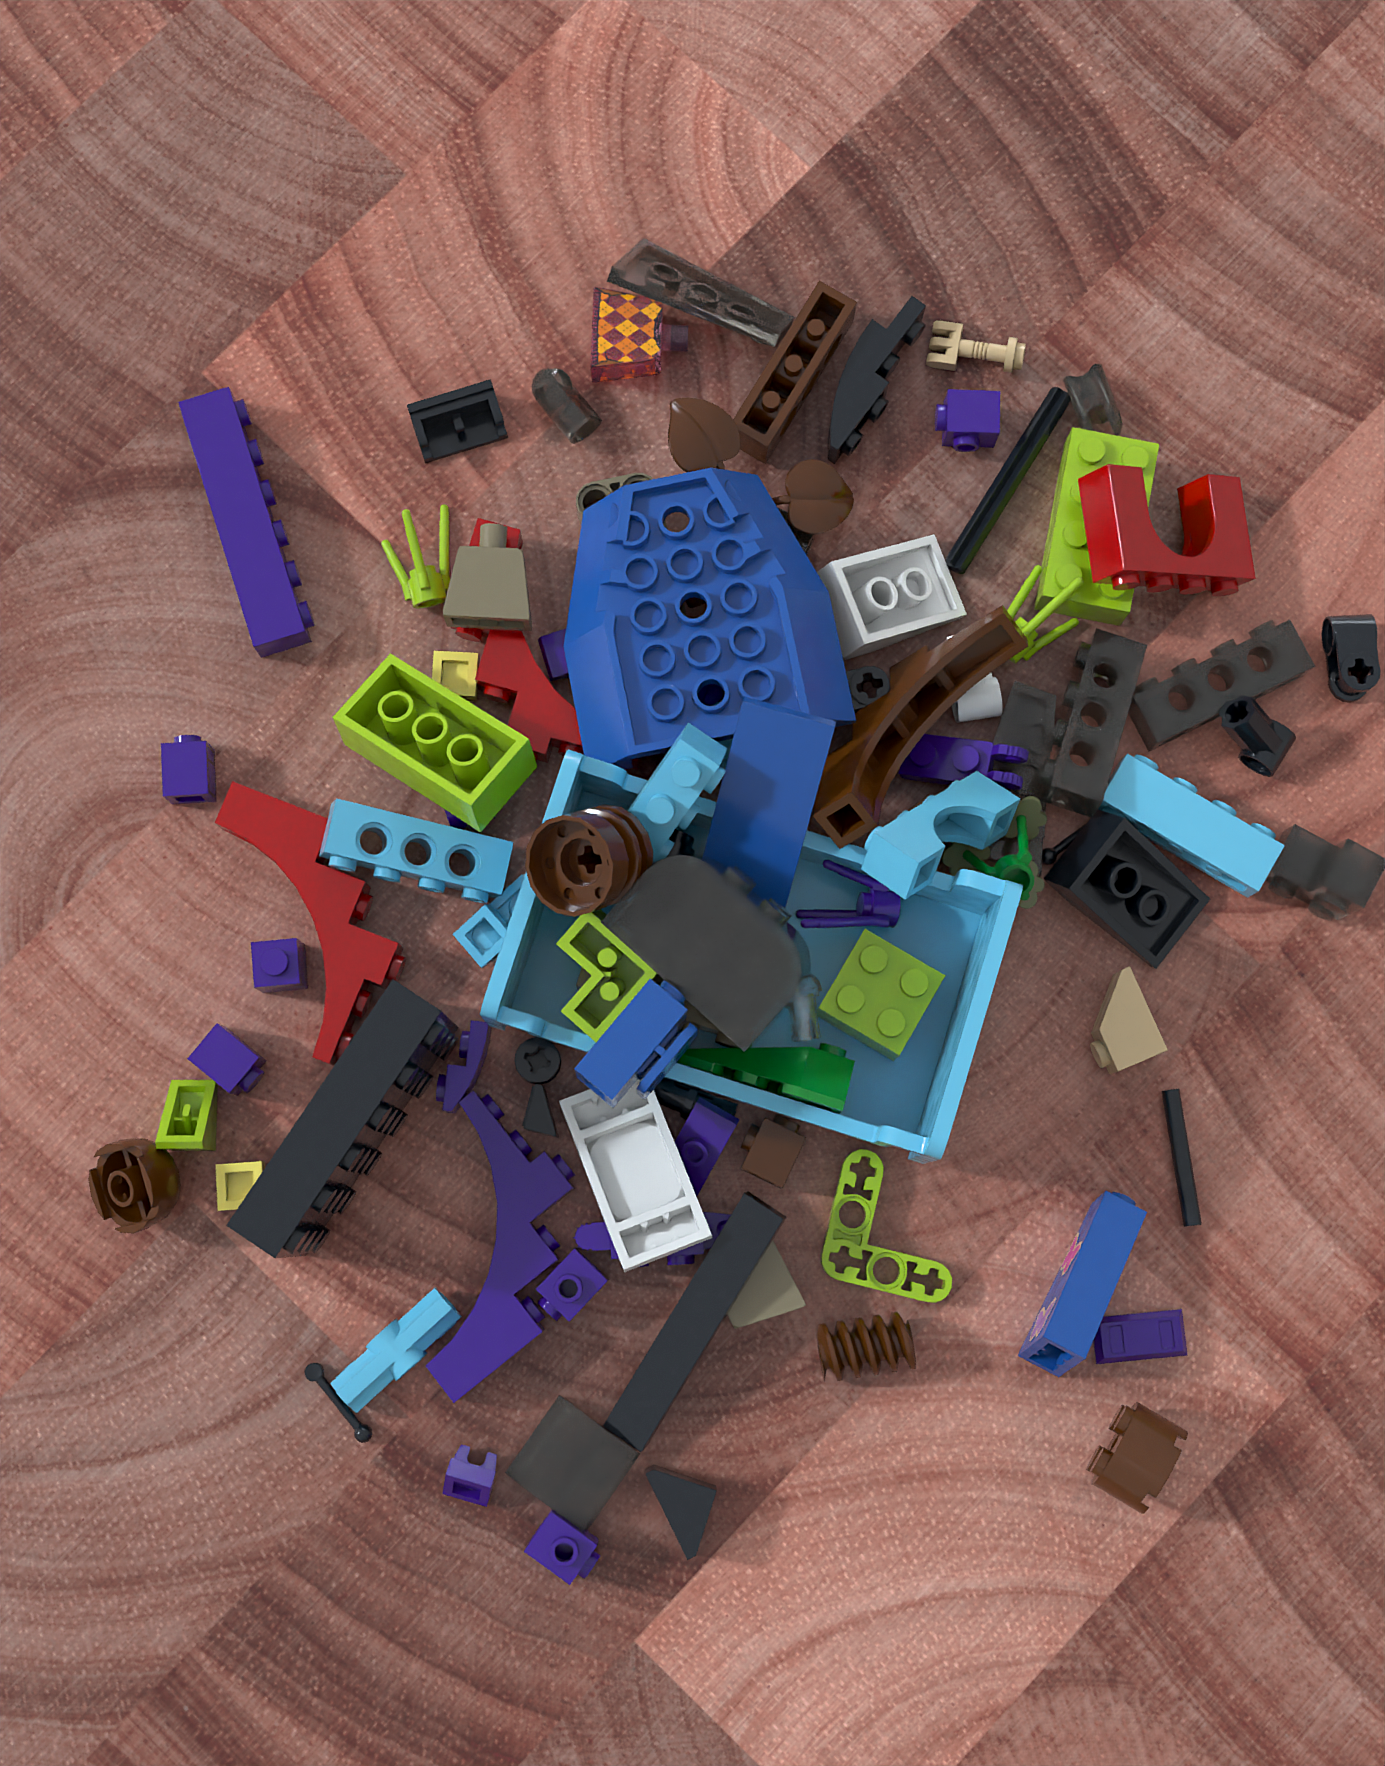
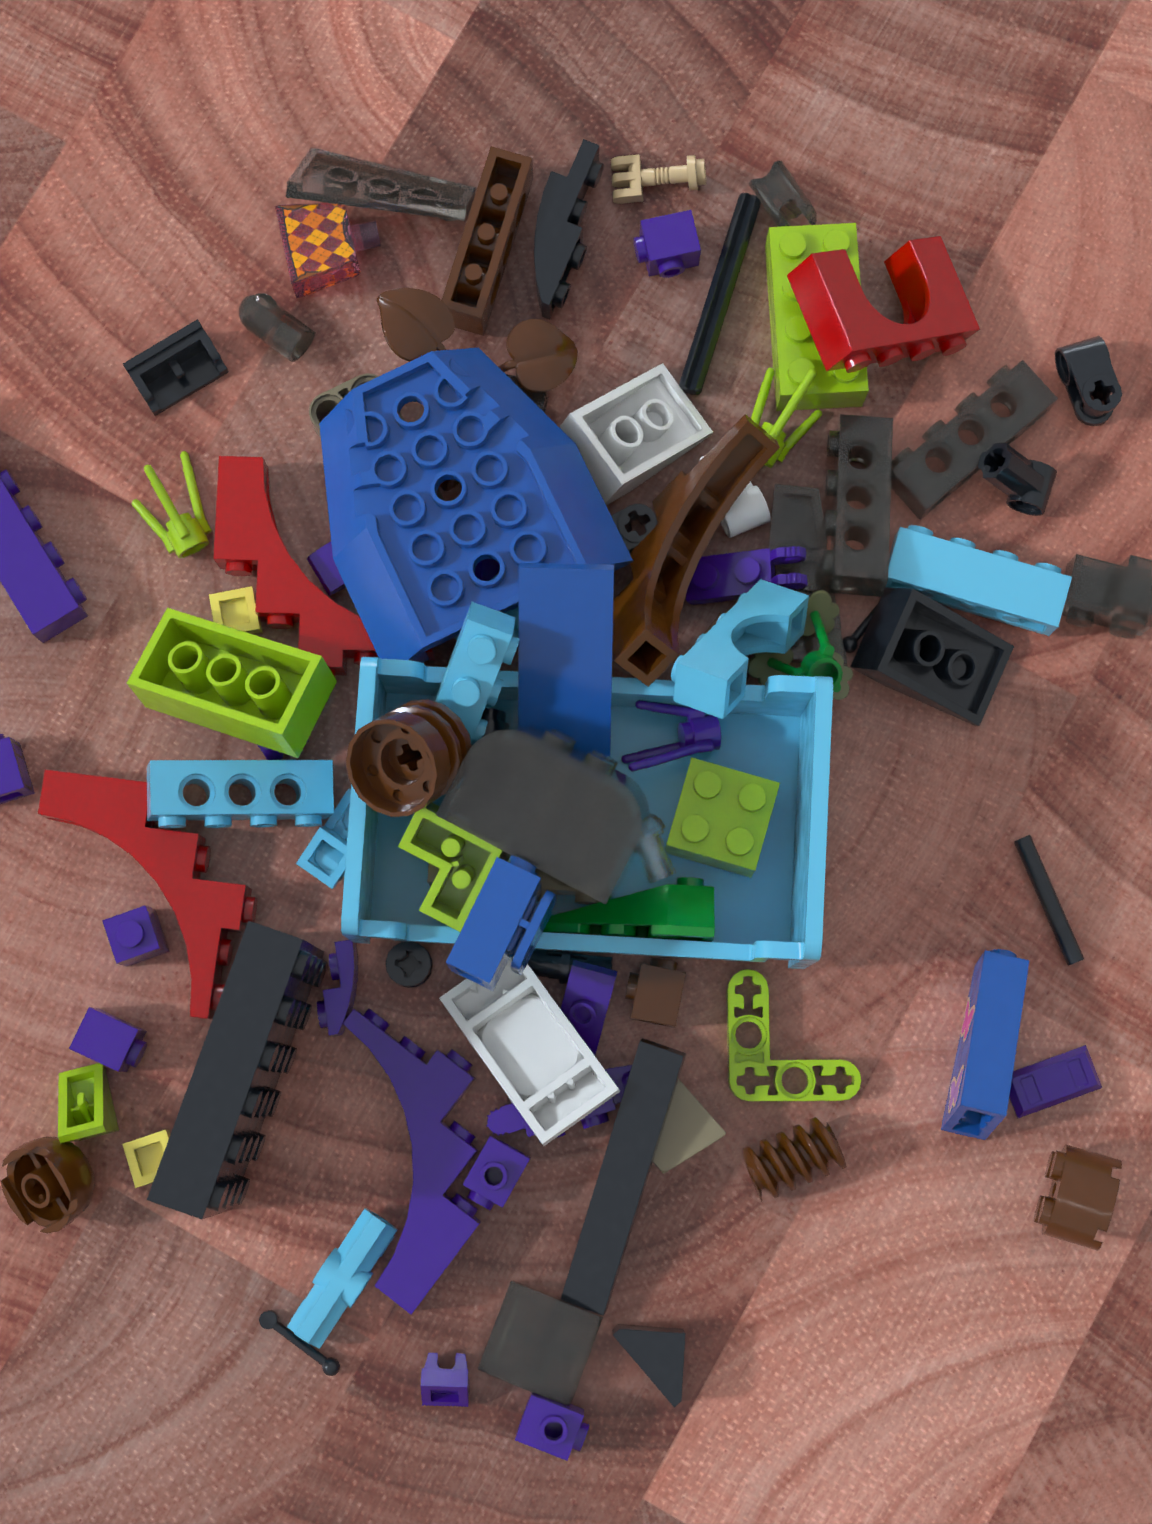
camera: 10 degrees left, 0 degrees up
dark tan torso [443,523,532,631] -> none
black slope [522,1084,559,1138] -> none
tan slope [1090,967,1168,1074] -> none

